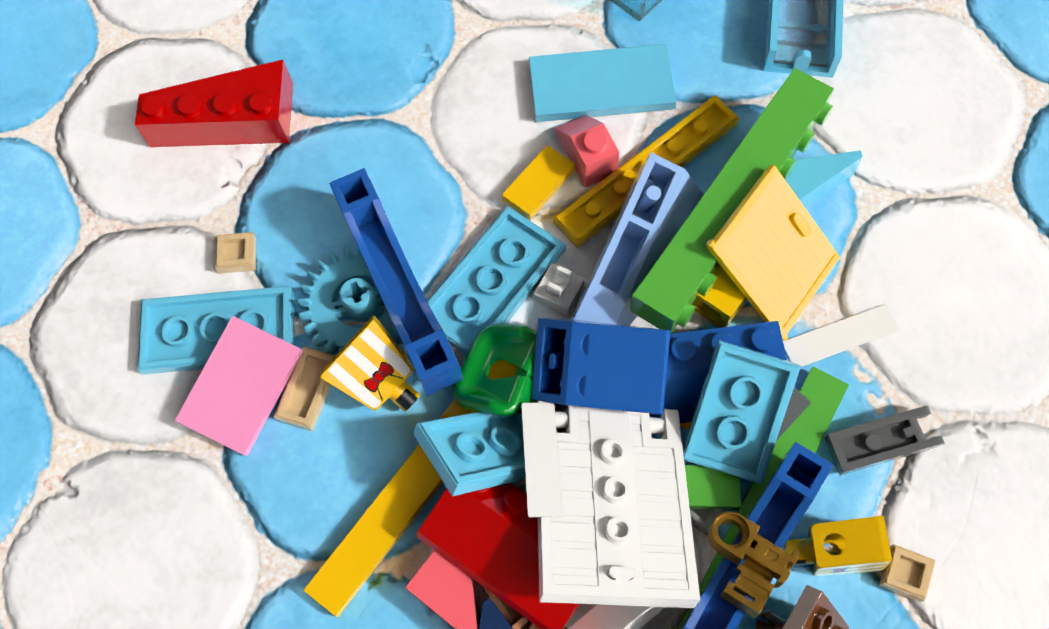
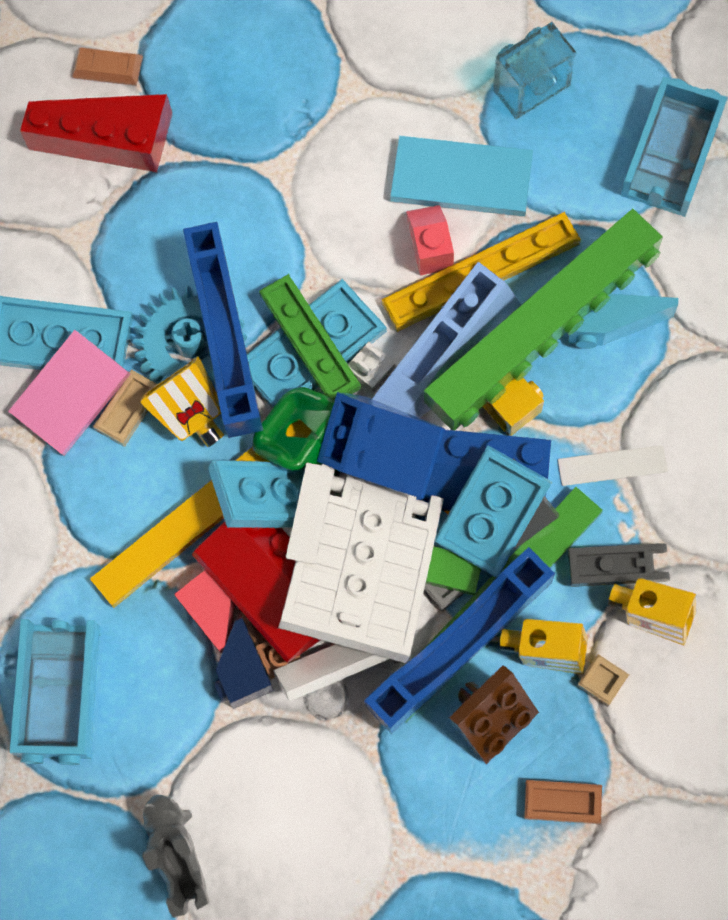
camera: 15 degrees right, 5 degrees up
tan tile [215,232,256,274] -> none
yellow tile [502,145,575,221] -> none
yellow piece [706,165,840,341] -> none
pearl gold piece [708,512,800,619] -> none
none -> nougat tile [72,48,143,86]
none -> bright green tile [259,274,361,401]
none -> yellow torso [608,578,696,646]

